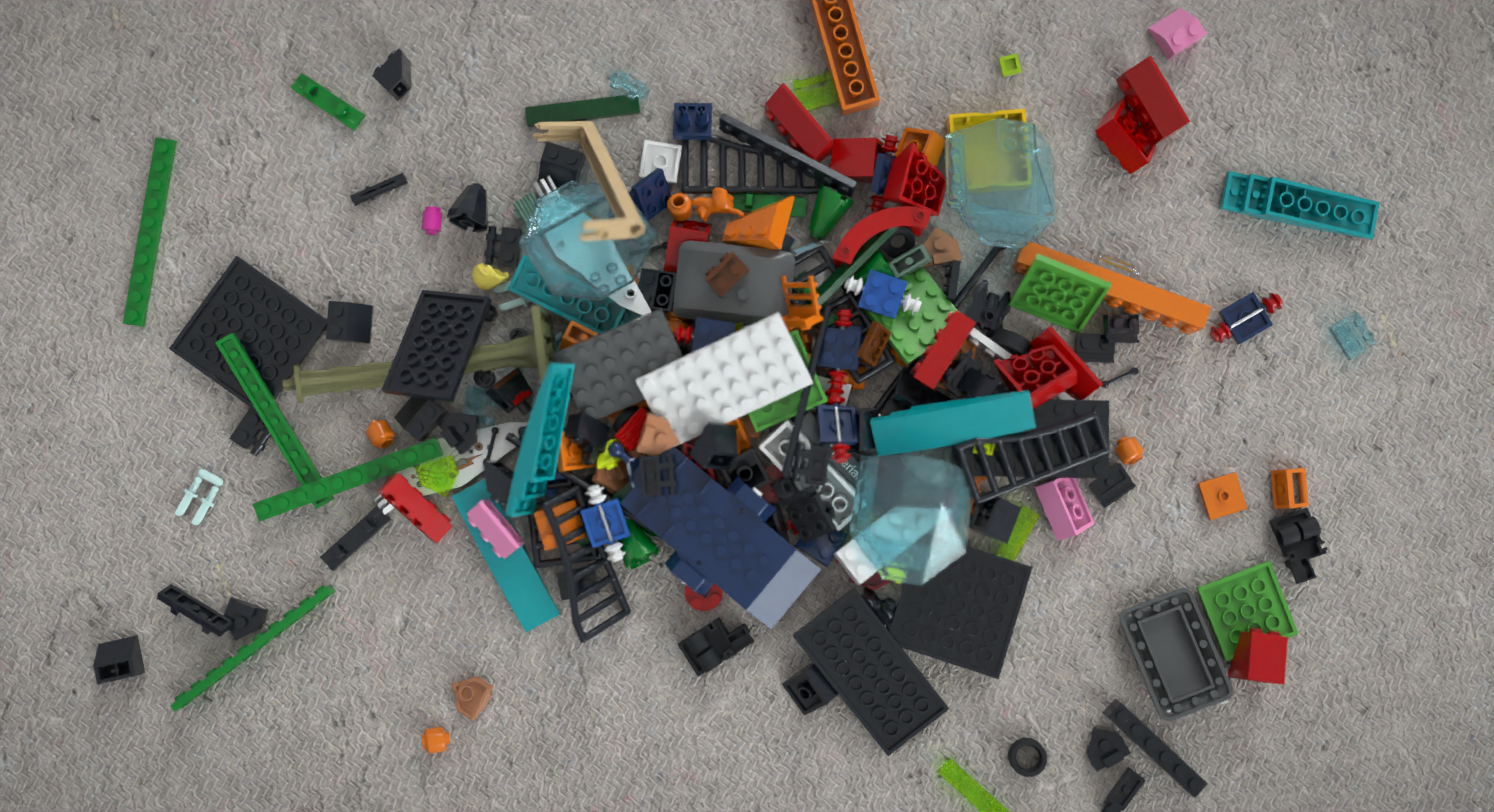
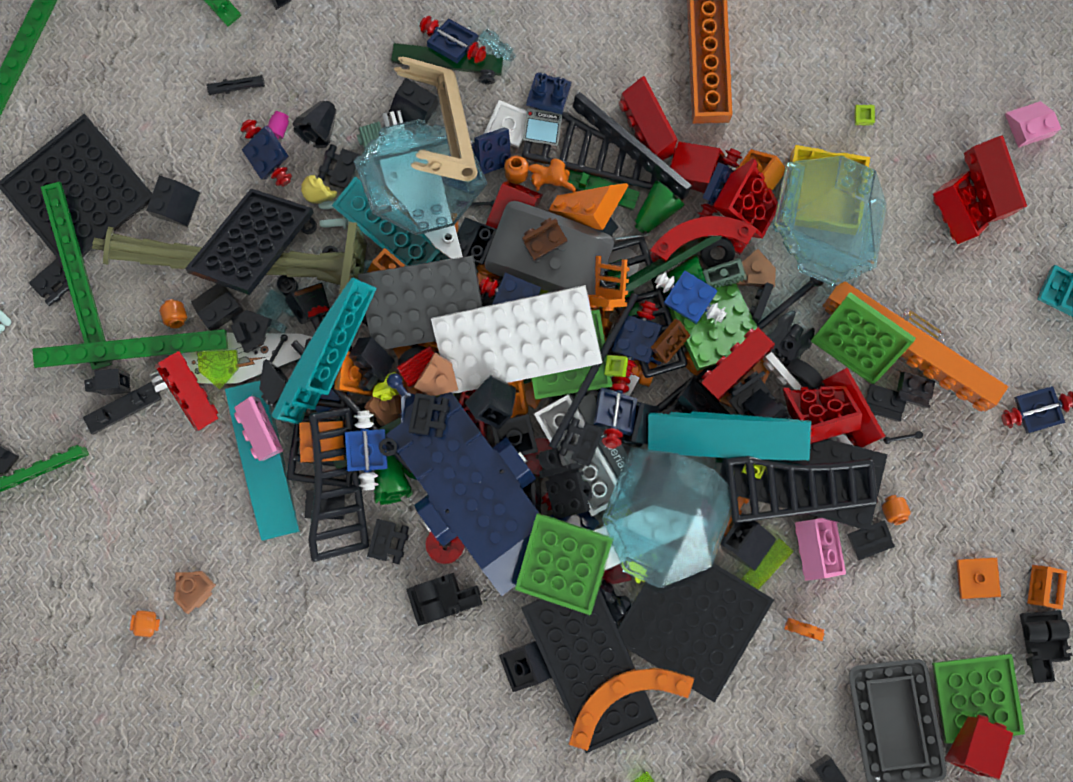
camera: 10 degrees right, 5 degrees down
clear neon green plate [792,70,838,111] -> none
none -> black hinge [84,368,131,395]
none -> dark blue plate [240,119,292,187]
none -> black plate [367,519,409,565]
none -> black bush [379,438,397,456]
none -> dark blue plate [420,16,486,63]
none -> black bush [478,69,495,85]
none -> bright green plate [515,513,614,615]
none -> sticker [523,108,562,146]
none -> orange plate [569,668,694,751]
none -> lime plate [604,355,628,377]
none -> orange plate [784,618,825,642]

